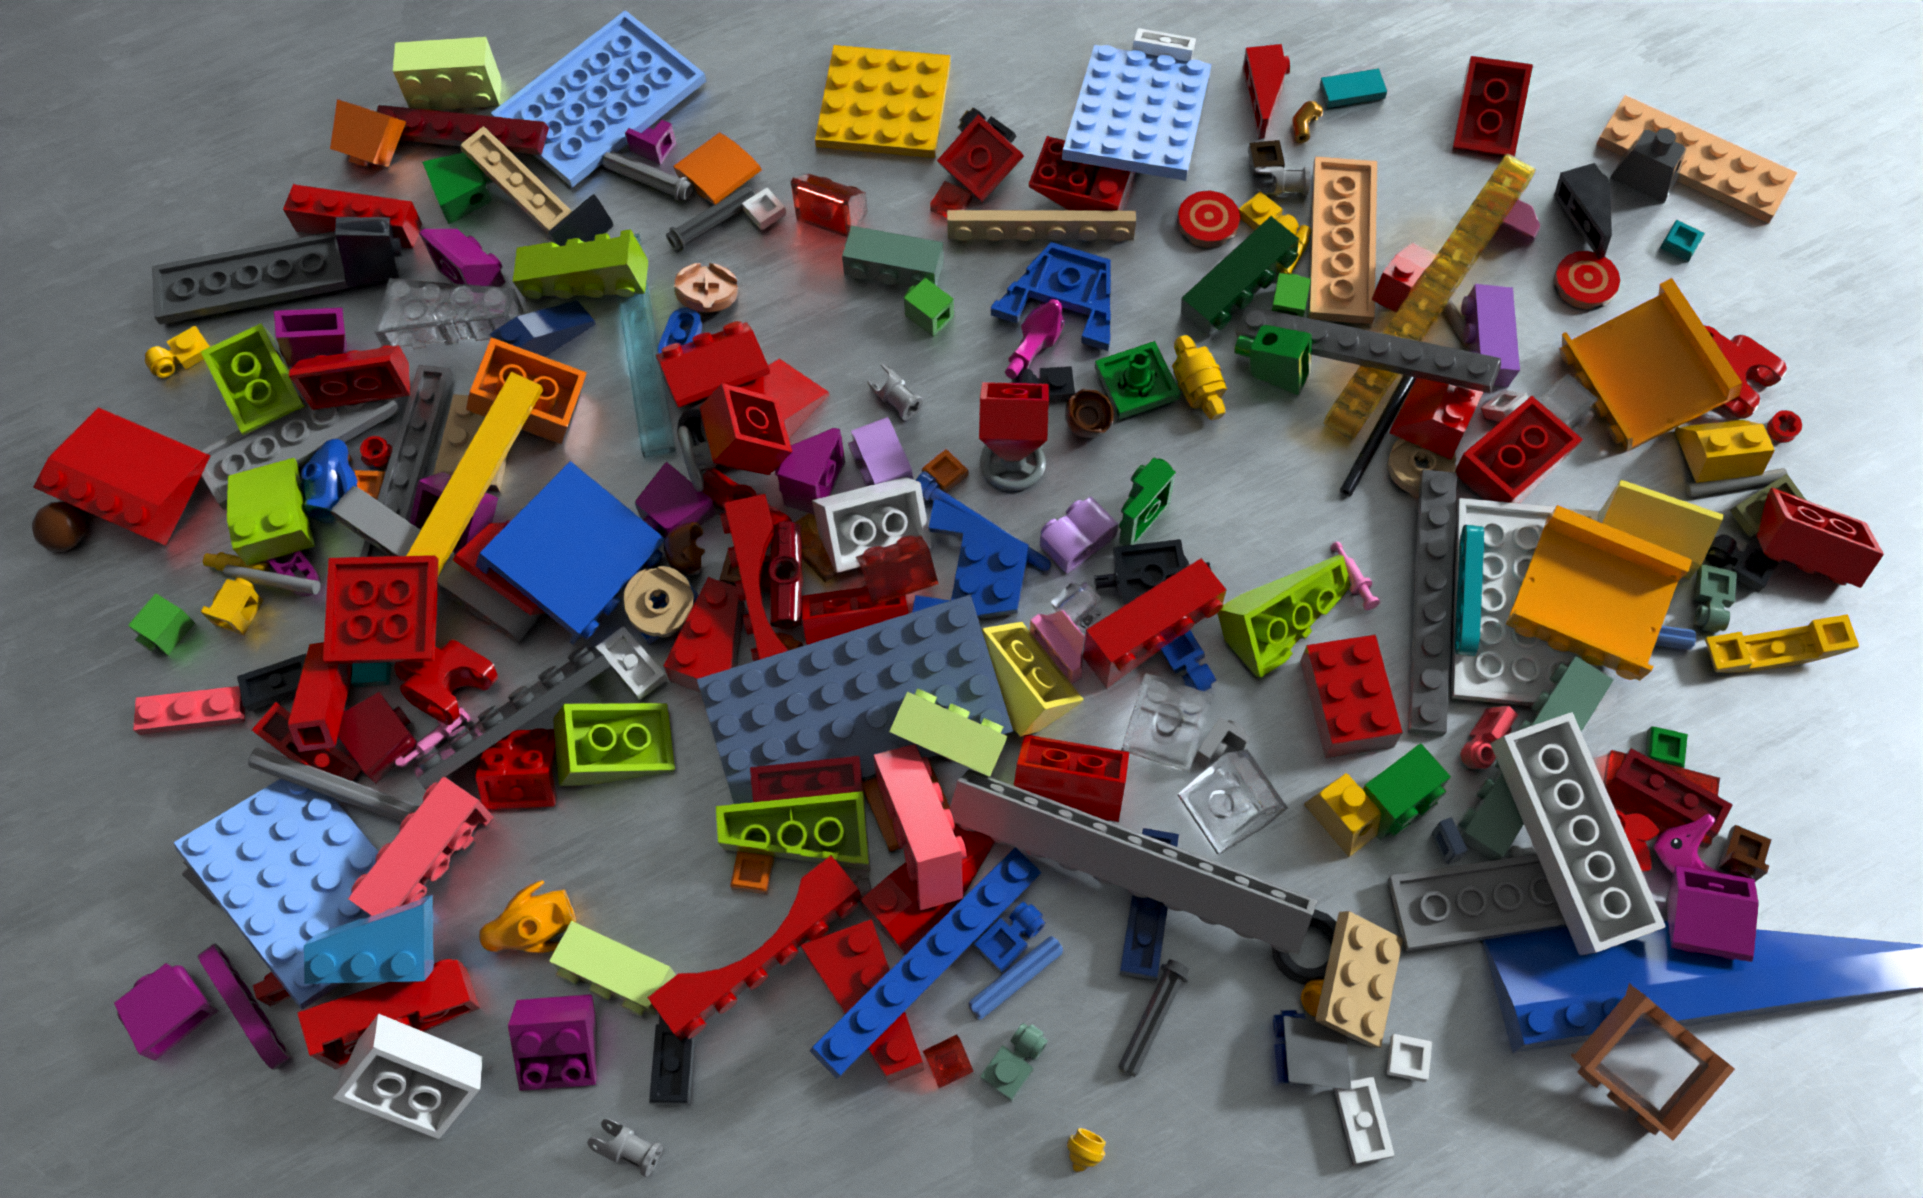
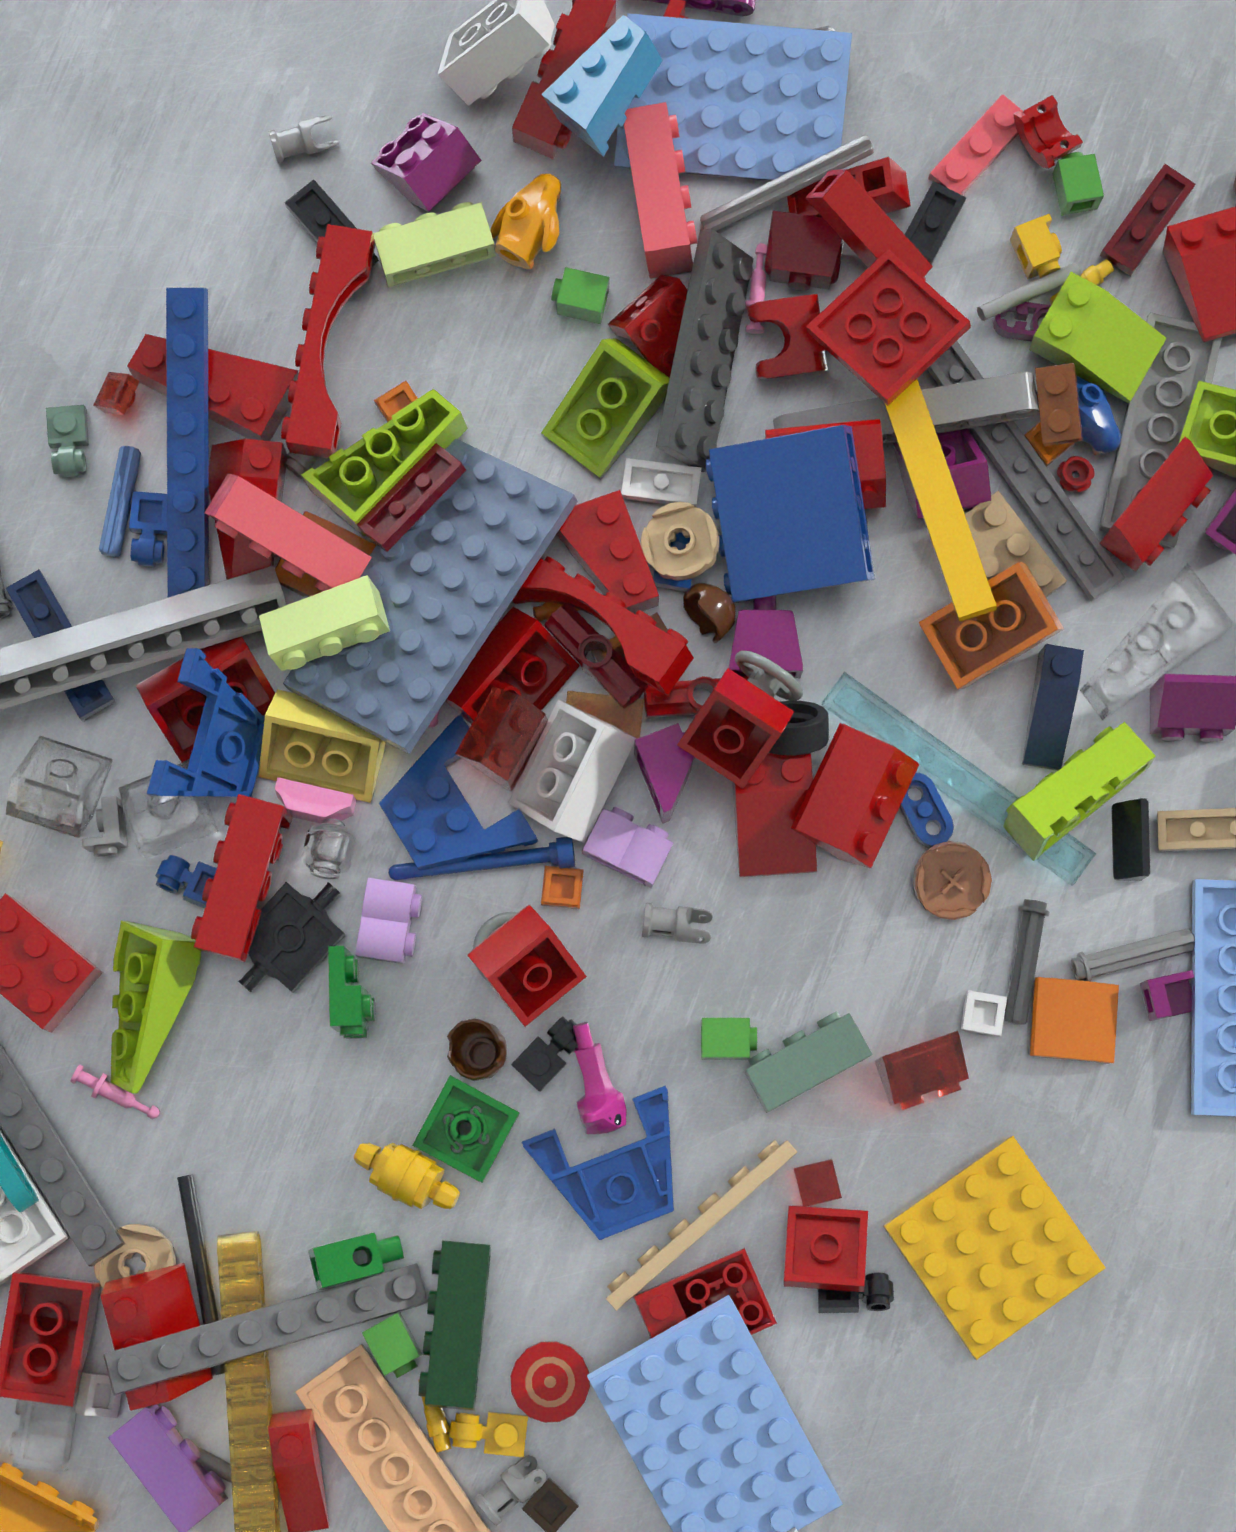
camera: 135 degrees right, 15 degrees up
none -> blue wing [147,648,265,797]
none -> bright green brick [551,267,610,324]
none -> red piece [1013,95,1083,169]
none -> dark orange plate [1035,363,1083,446]
none -> dark red plate [1100,164,1196,276]

